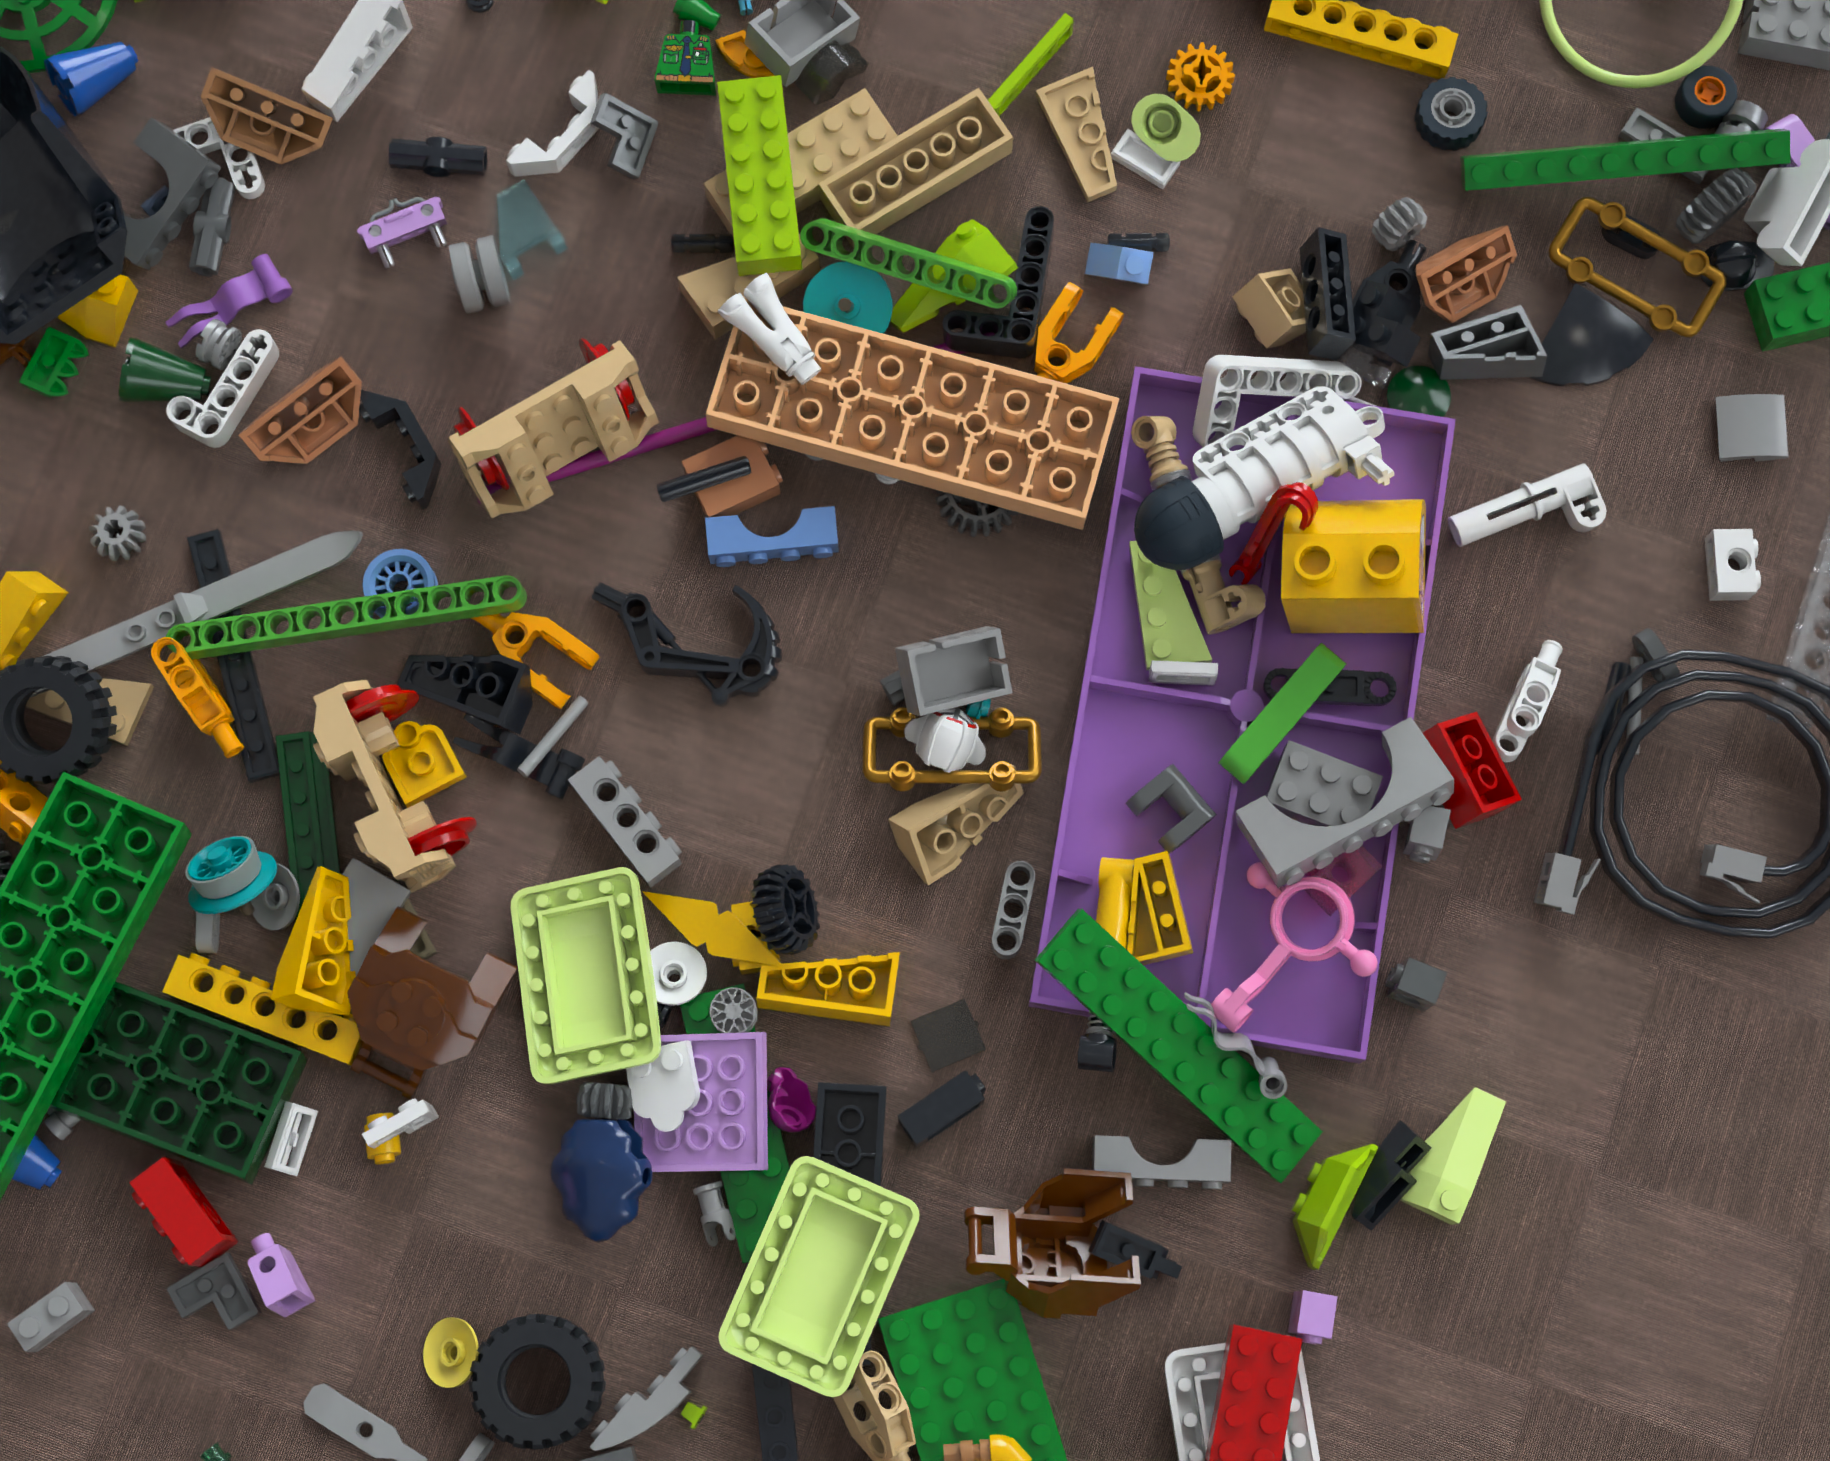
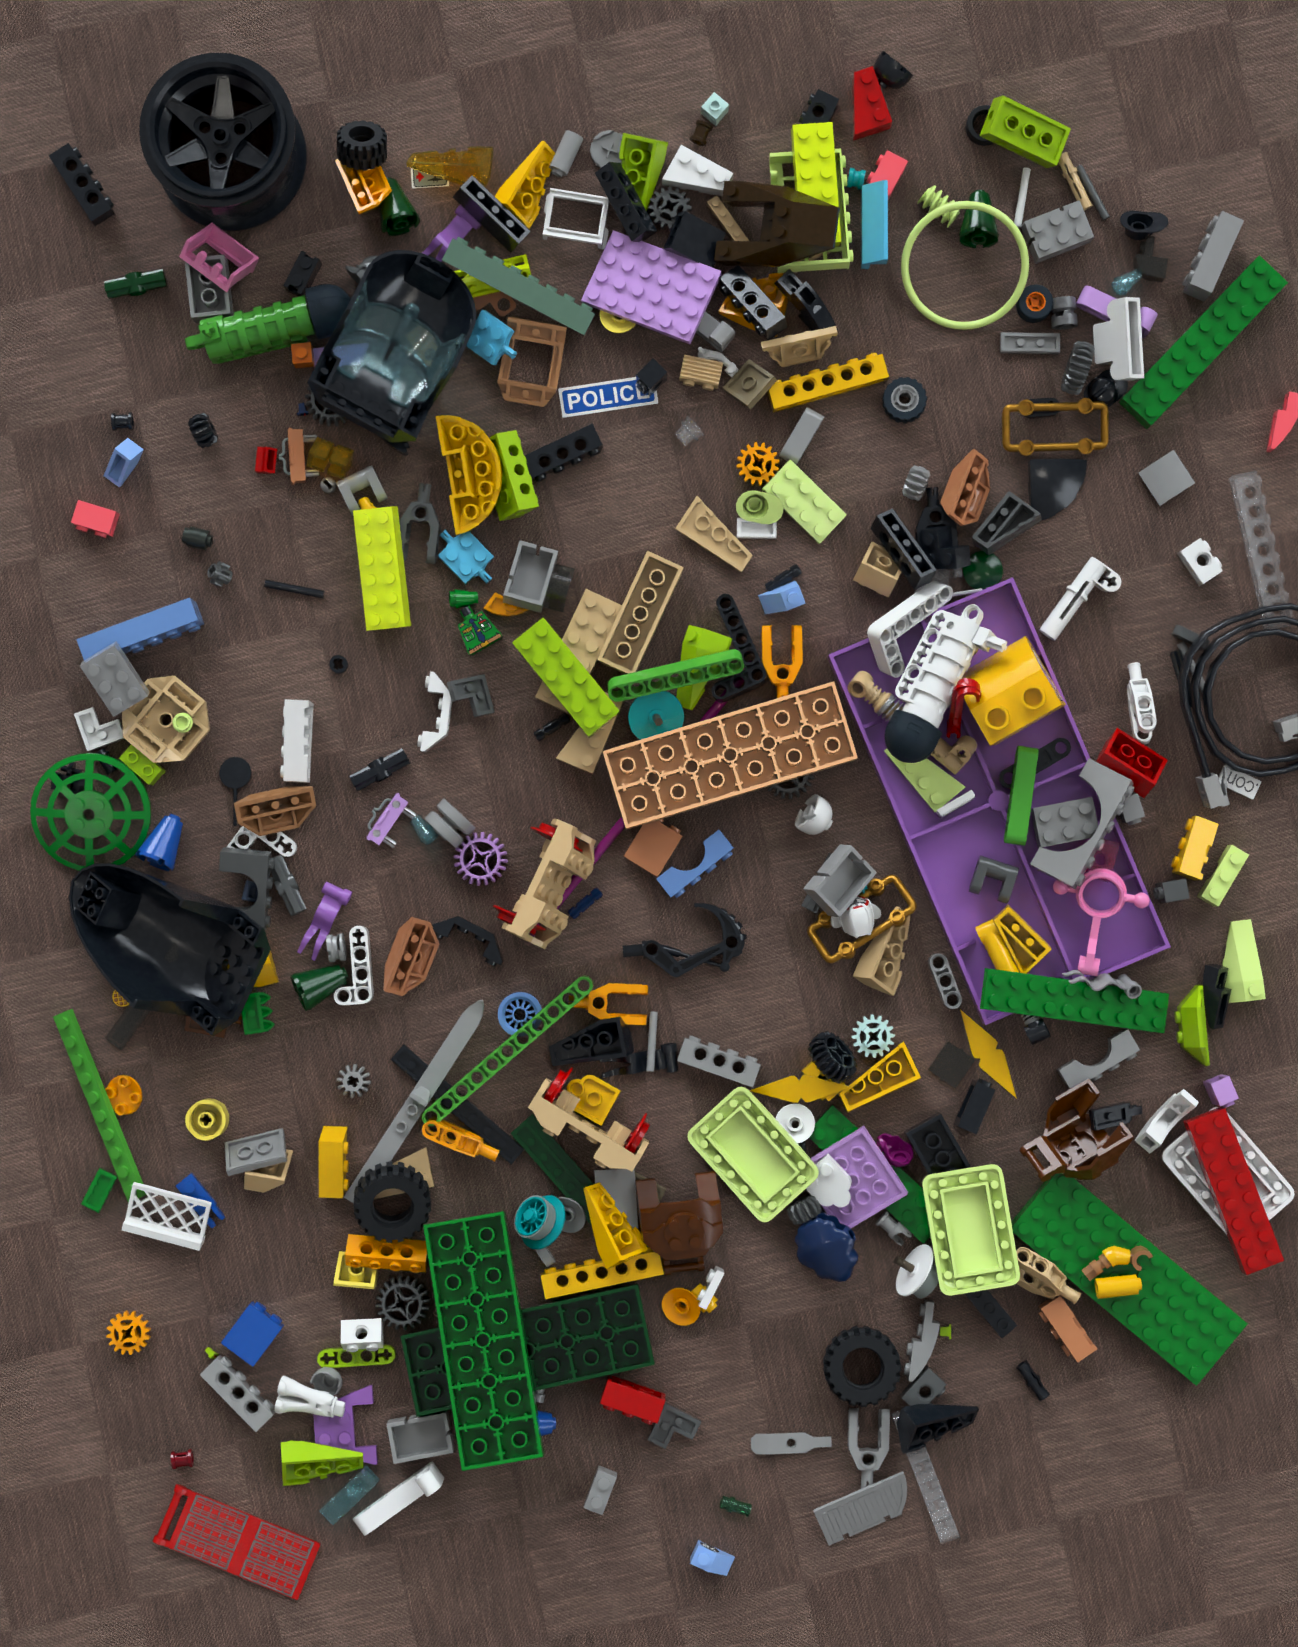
camera: 30 degrees left, 10 degrees up
lavender torso [247,1233,315,1317] -> none
white tile [264,1101,318,1176] -> none
light yellow dish [423,1317,479,1388] -> none
clear light blue flag [497,179,568,280] -> none
black axle [657,456,751,502] -> none
light grey wheel [709,987,758,1033] -> none
white piece [718,272,822,385] -> none
lime tile [988,13,1074,117] -> none
green brick [1460,129,1791,191] -> none
none -> black piece [219,757,251,826]
none -> clear light blue cone [410,815,438,845]
none -> lavender gear [454,832,508,886]
none -> dark blue axle [568,888,603,919]
none -> light orange dish [662,1288,701,1326]
none -> yellowish green plate [762,460,847,544]
none -> light grey beam [779,407,824,465]
none -> white cylinder [795,794,833,835]
none -> light aqua gear [851,1014,895,1058]
none -> white piece [894,1244,938,1299]
none -> yellow sticker [960,1009,1017,1099]
none -> white arch [1135,1089,1199,1154]
none -> yellow wedge [1171,816,1218,881]
none -> yellowish green arch [1197,845,1249,907]
none -> white tile [1218,765,1262,800]

